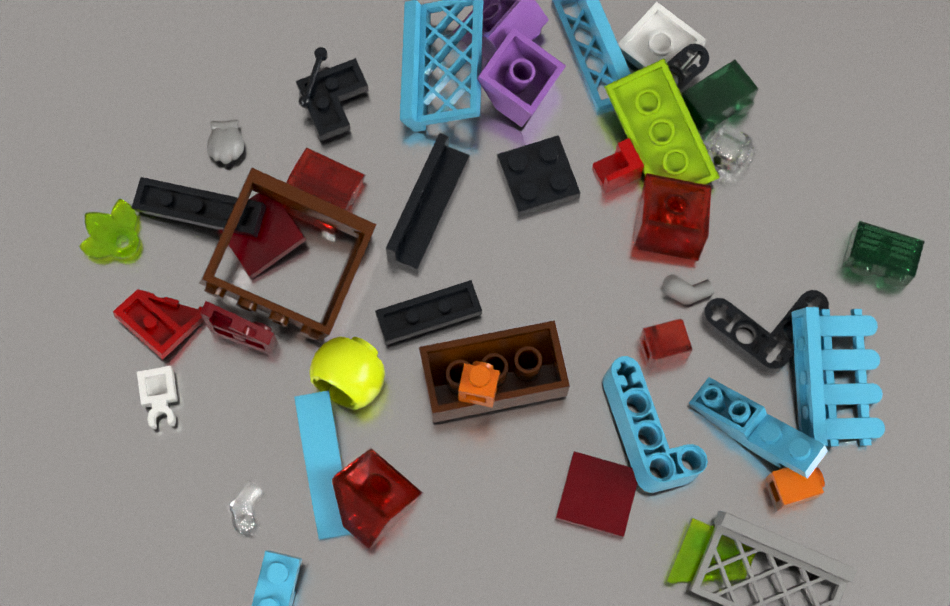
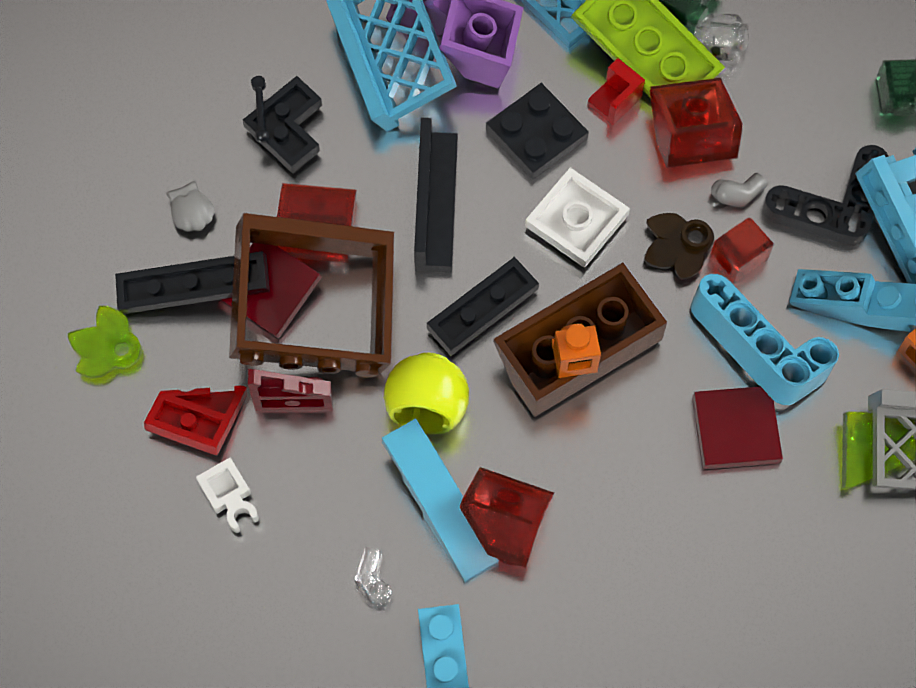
camera: 20 degrees left, 5 degrees down
none -> white plate [525,167,630,268]
none -> dark brown plate [644,213,714,280]

